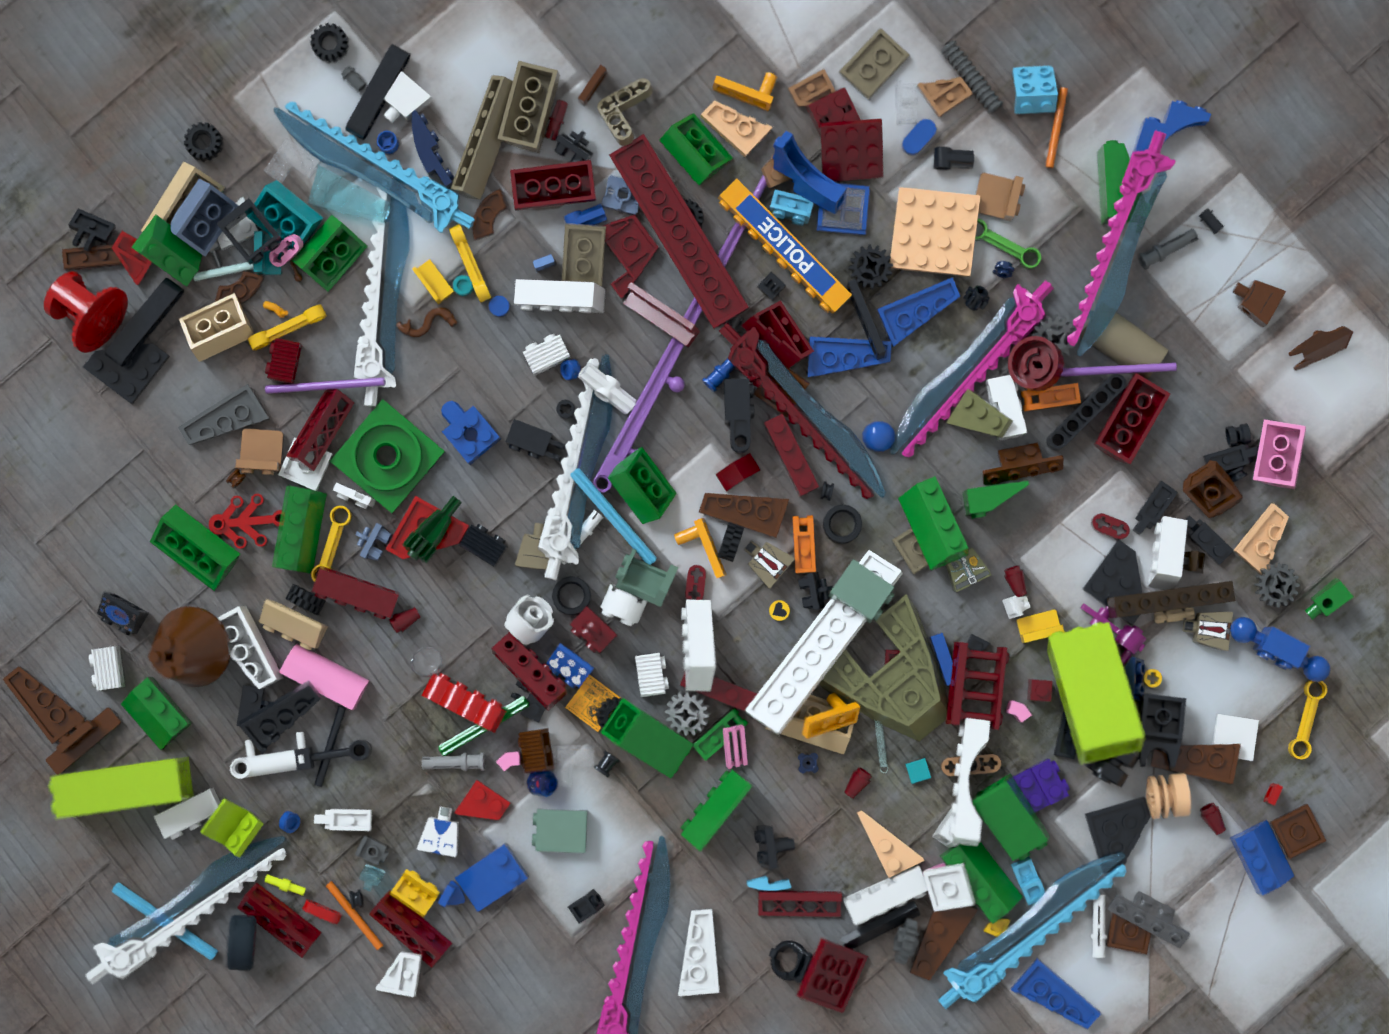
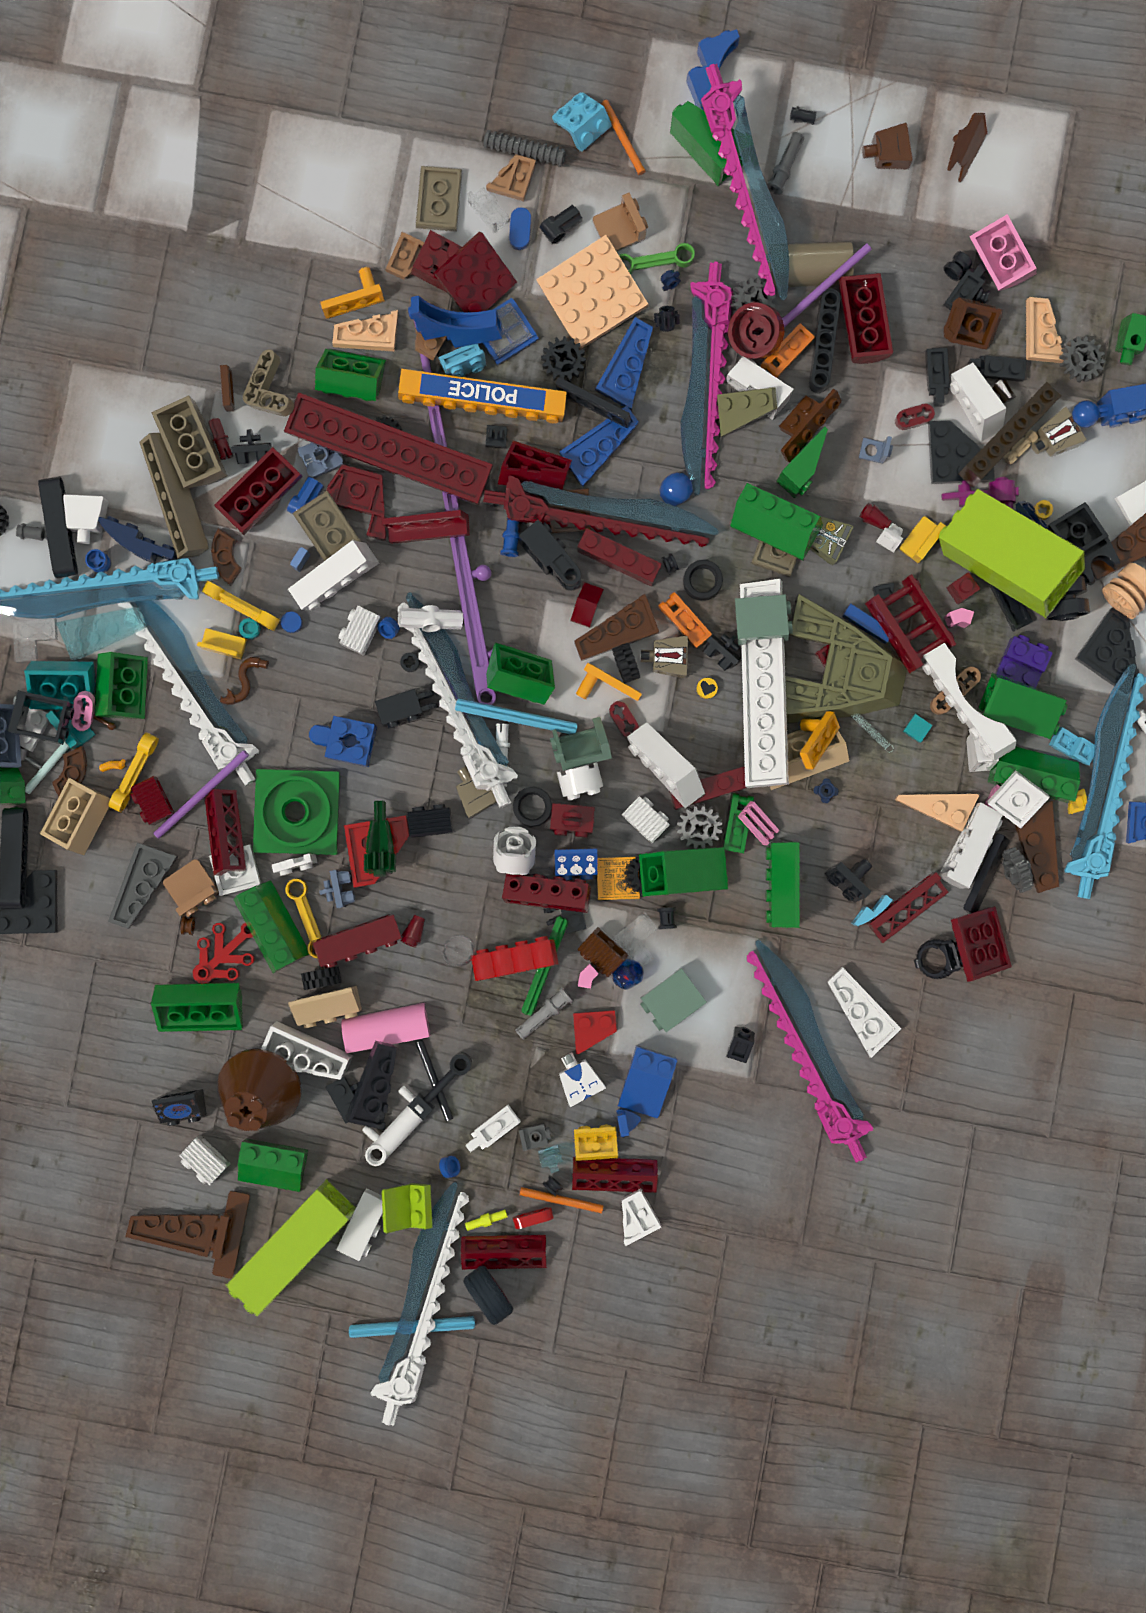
camera: 35 degrees left, 0 degrees up
dark red cone [844,767,872,799] -> none
none -> sand blue bracket [859,436,893,464]

